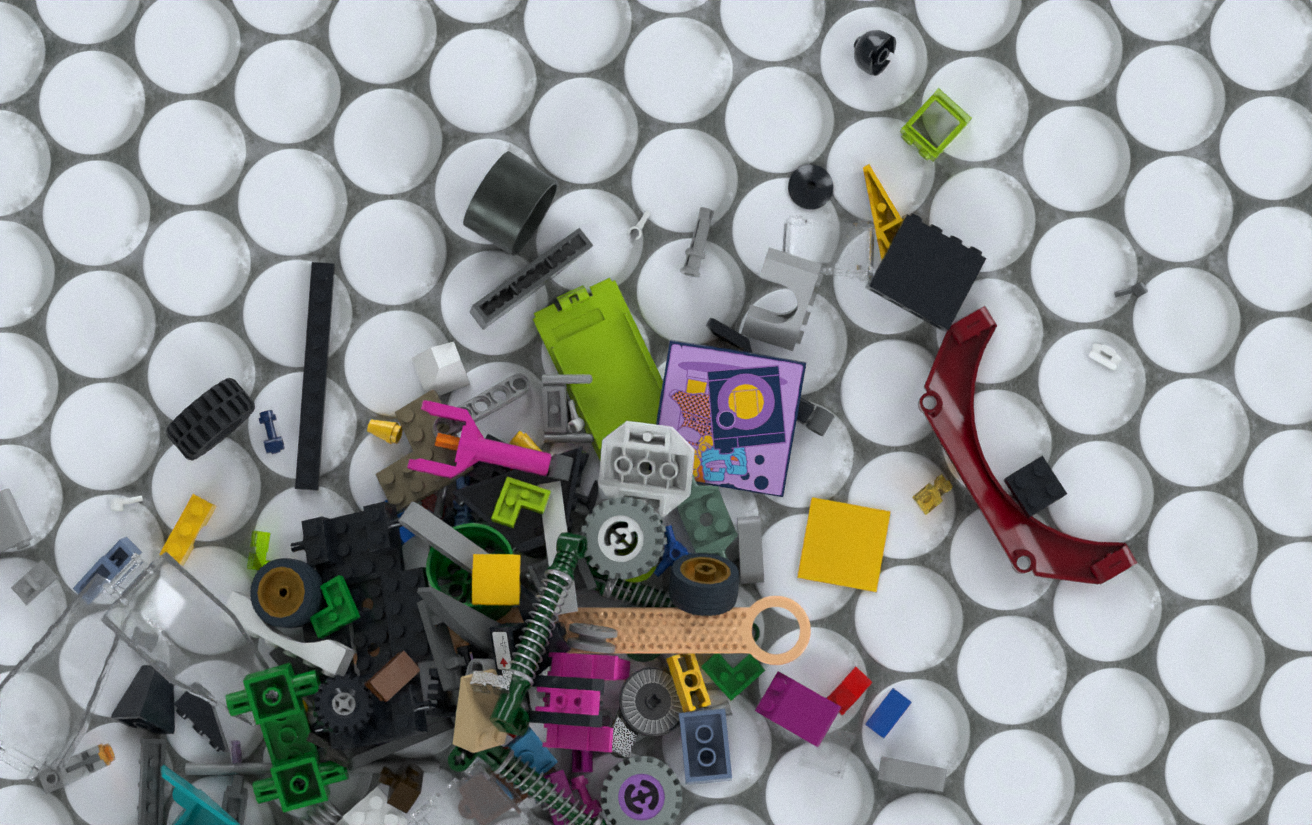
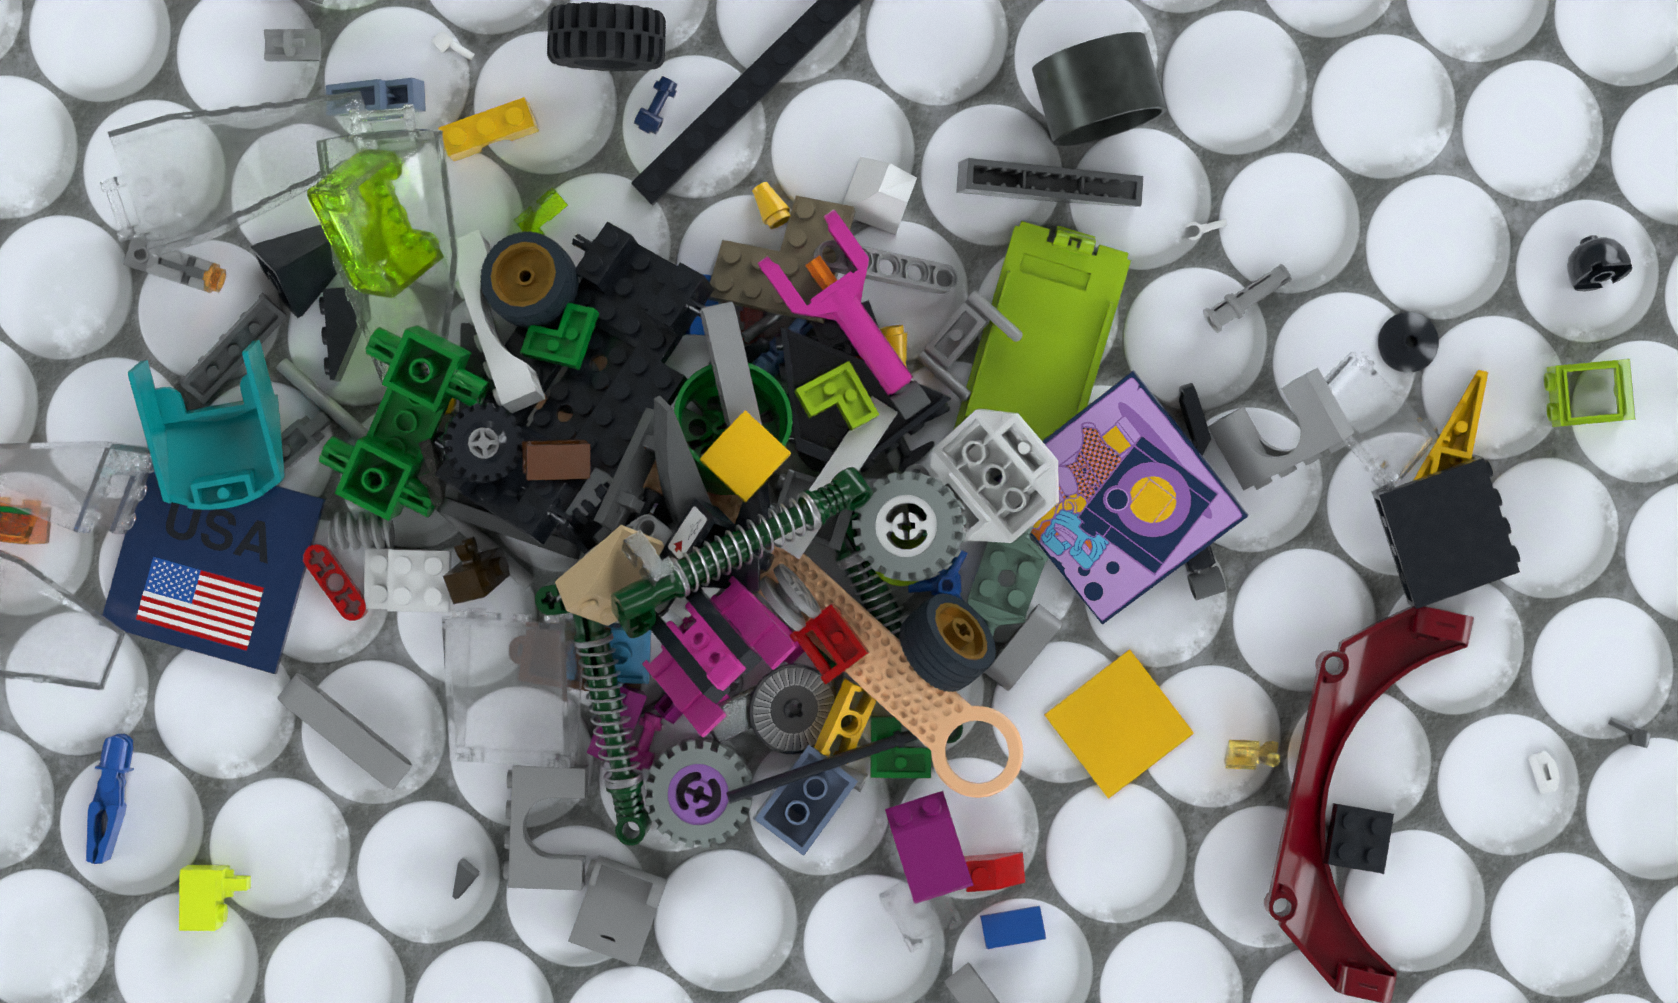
camera: 40 degrees right, 5 degrees up
clear purple tile [231,740,242,764] -> none
white hand [567,400,585,434] -> none
none -> clear neon green windscreen [307,148,444,299]
none -> black bar [726,730,918,804]
none -> red plate [789,603,869,685]

